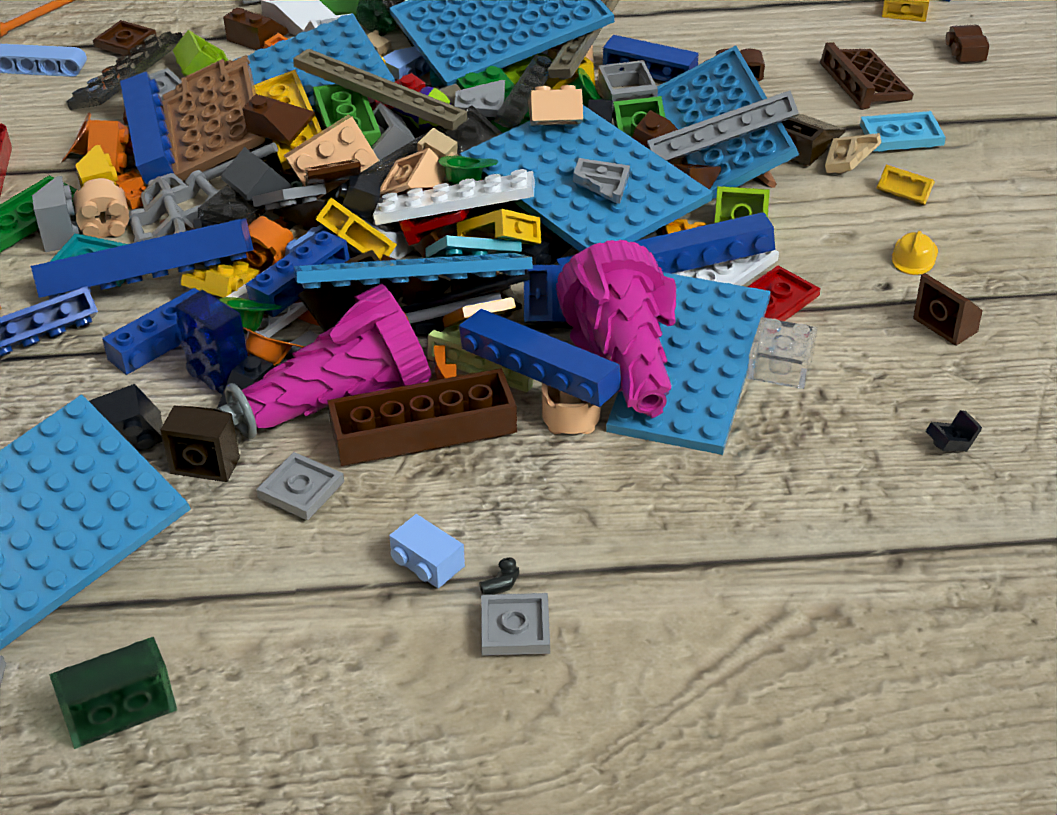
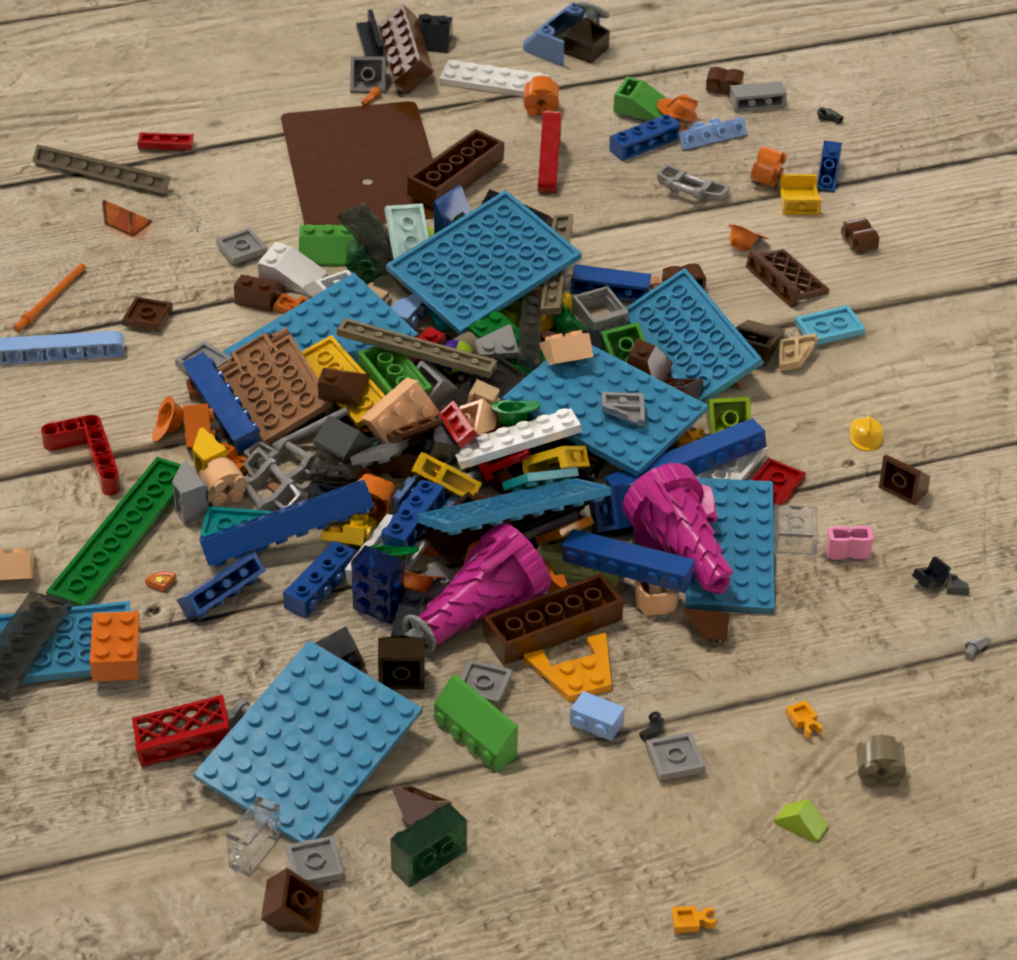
camera: 15 degrees left, 0 degrees up
clear smoke plate [66,31,183,110] -> none
lime slope [172,30,229,77] -> none
light grey plate [647,90,799,162] -> none
yellow plate [876,164,935,205] -> none
none -> reddish brown slope [392,785,452,833]
none -> bright green slope [434,674,518,772]
none -> red plate [438,401,478,448]
none -> light orange wing [523,633,612,702]
none -> reddish brown slope [684,608,730,644]
none -> orange piece [728,224,768,252]
none -> lime slope [774,799,829,843]
none -> light orange plate [785,700,822,739]
none -> bright pink brick [826,526,873,560]
none -> dark tan brick [856,735,906,787]
none -> dark grey tile [946,573,970,595]
none -> light grey bar [964,636,991,659]

